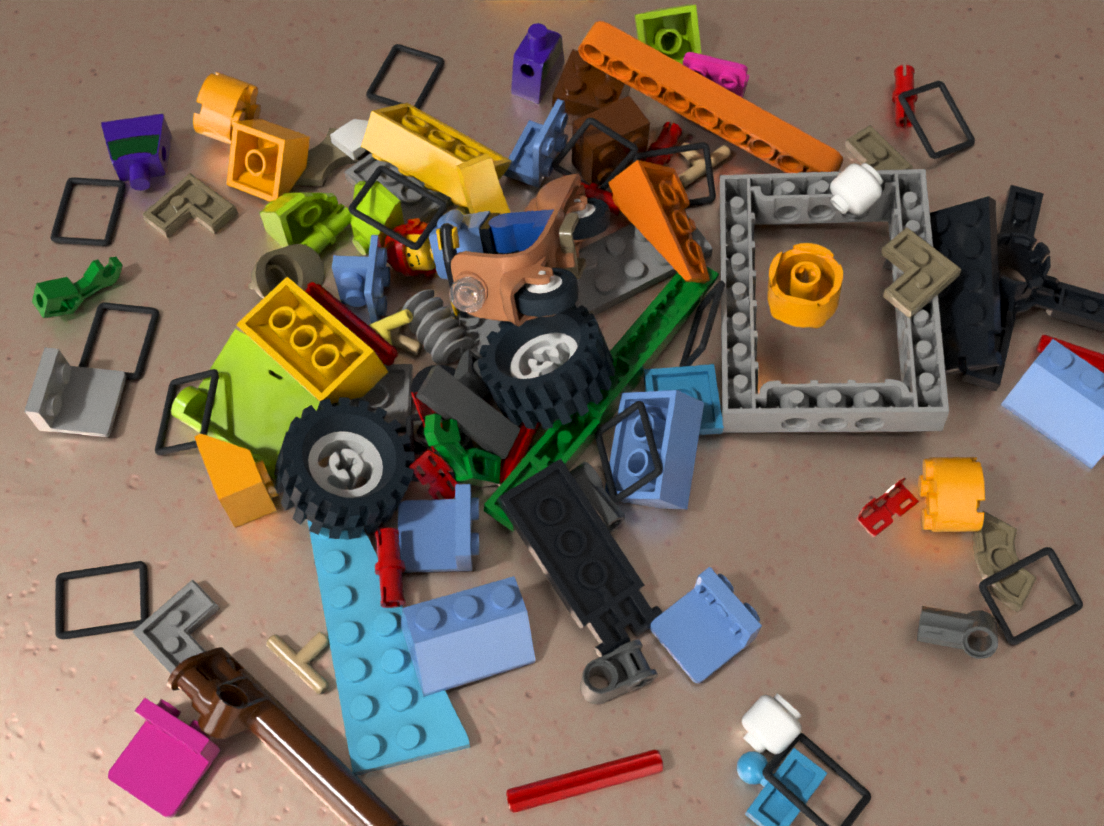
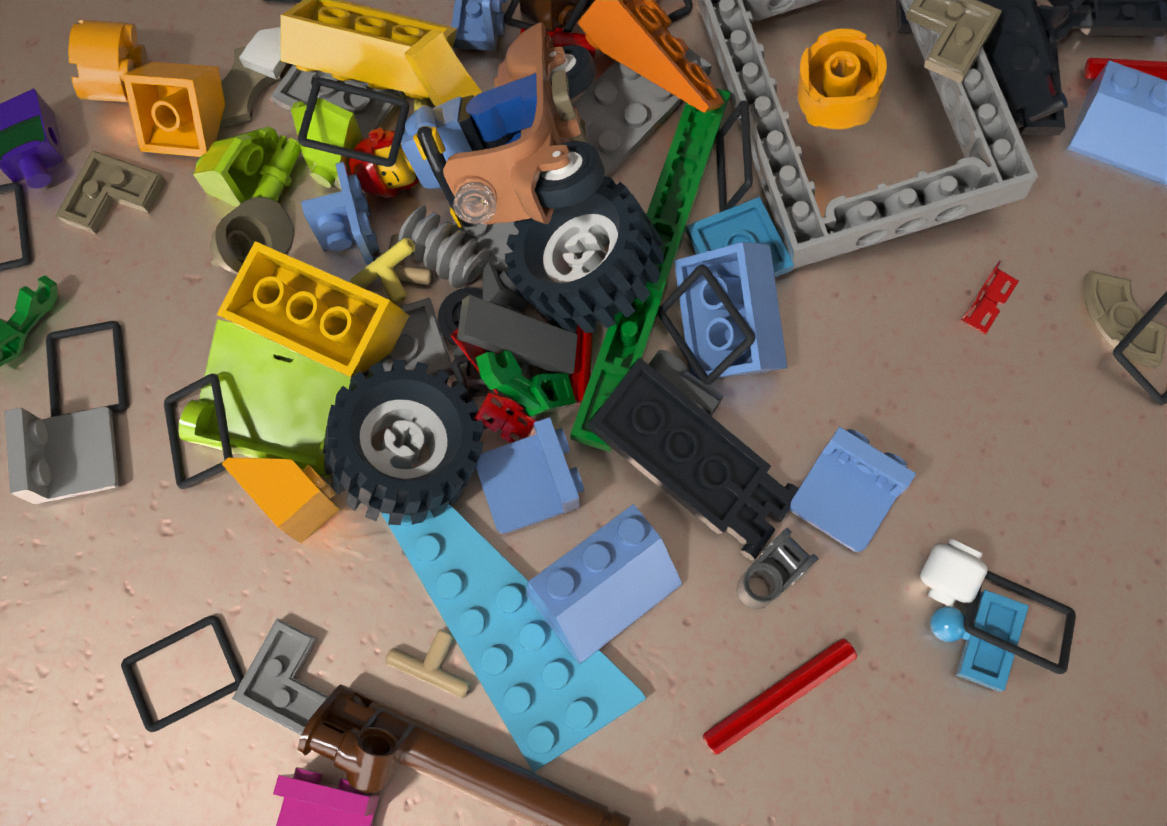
camera: 15 degrees left, 10 degrees up
red axle [304,282,398,366] -> none
red pin [374,528,406,608] -> none
dark grey piece [917,606,998,659] -> none
light orange brick [918,457,985,532] -> none

